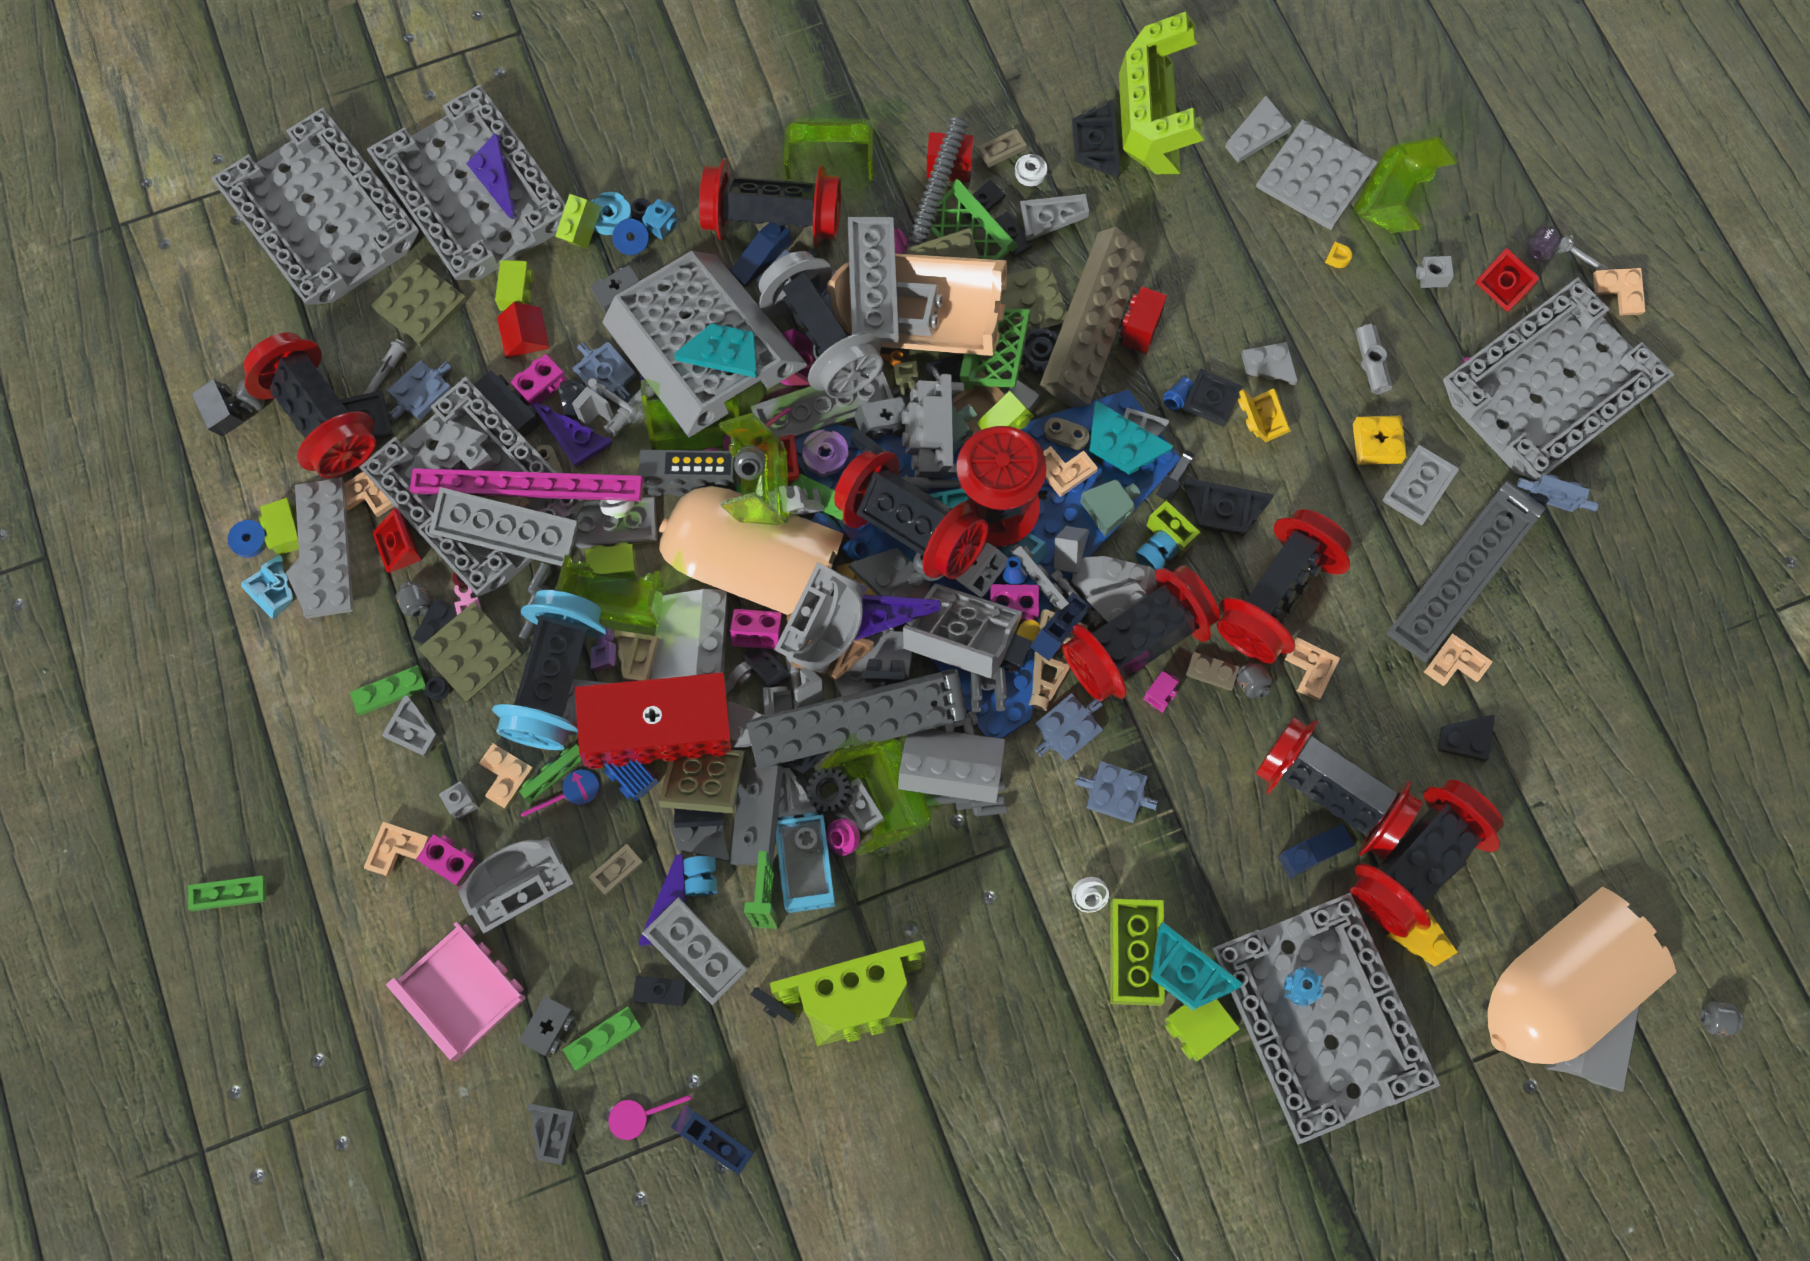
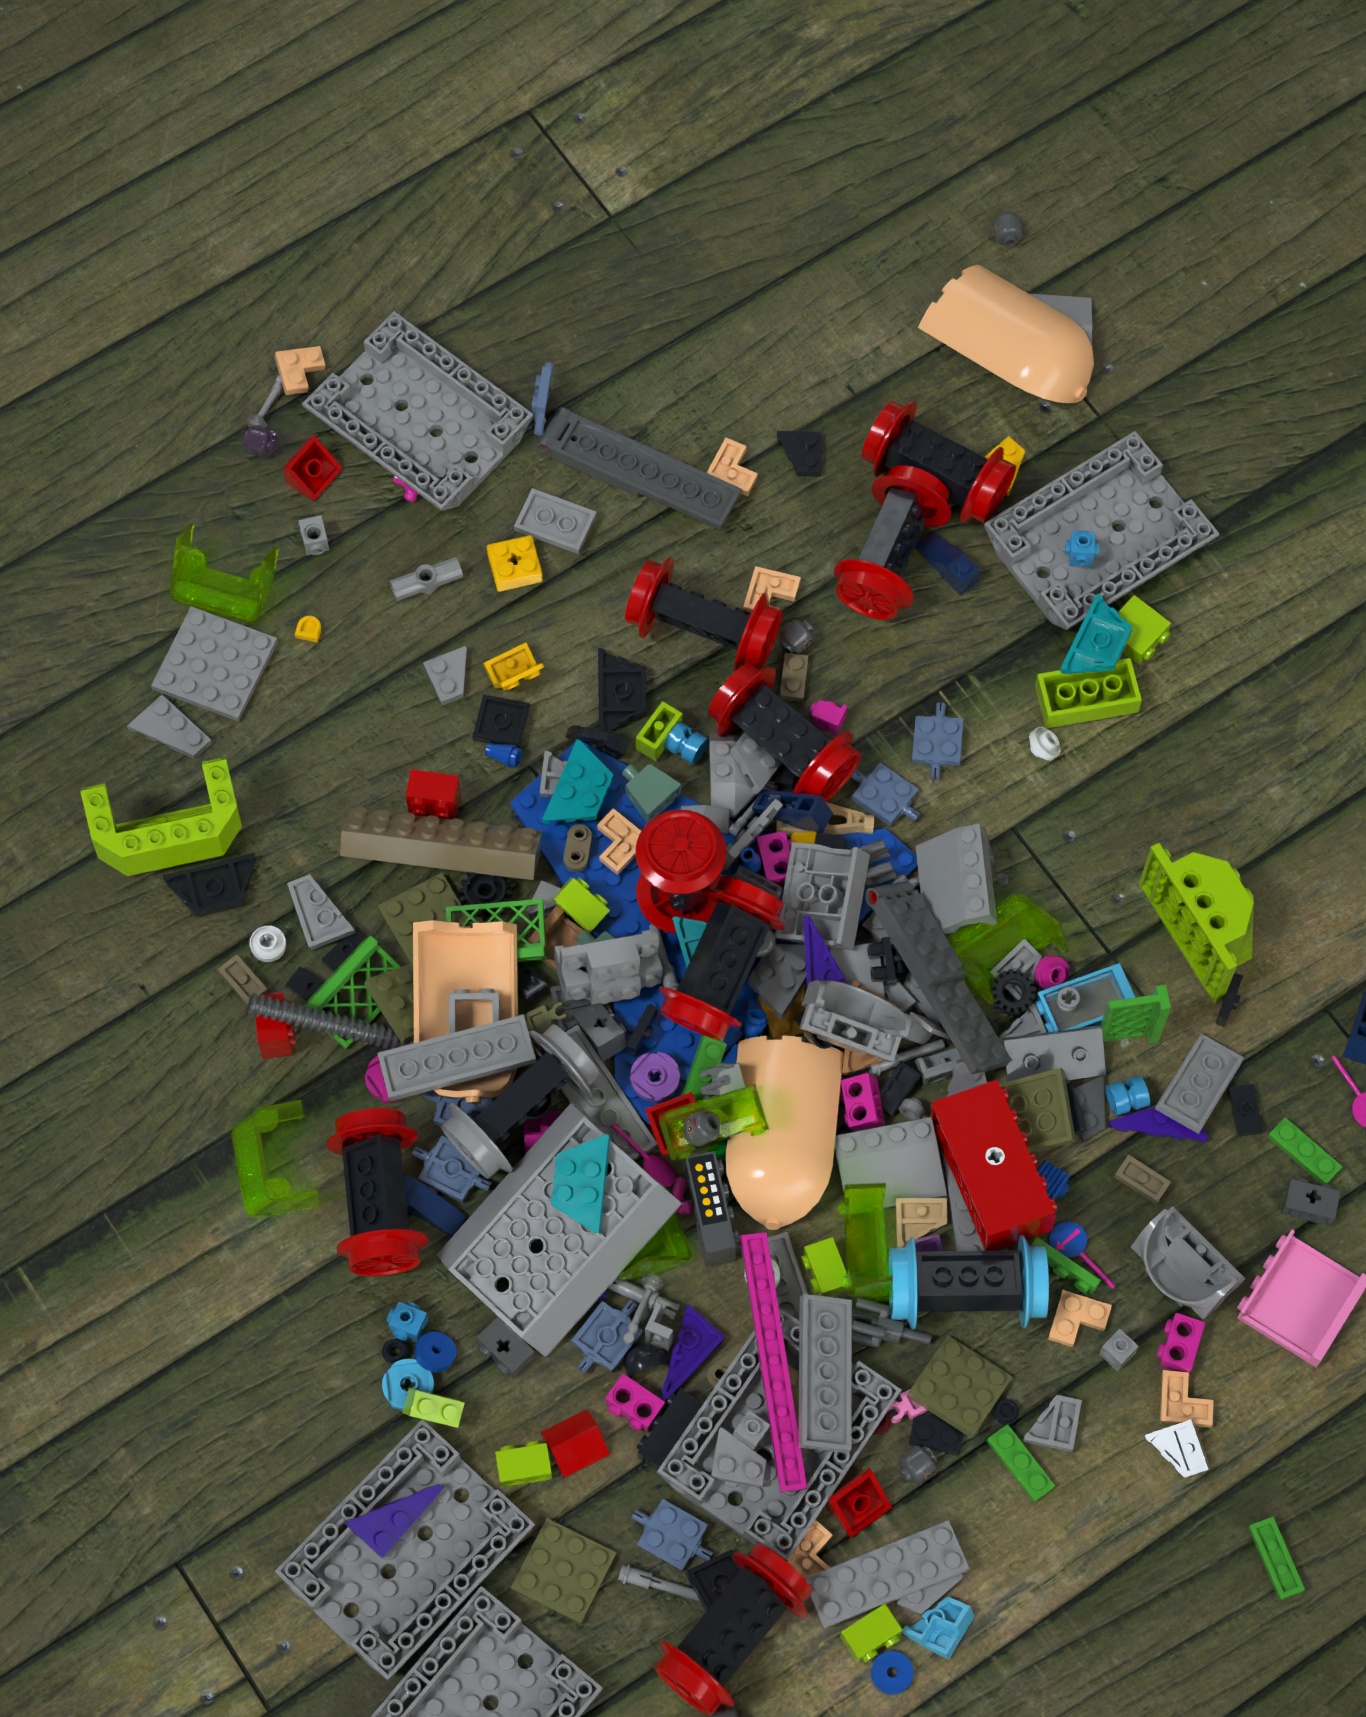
camera: 105 degrees left, 5 degrees down
none -> wing [1145,1419,1210,1478]

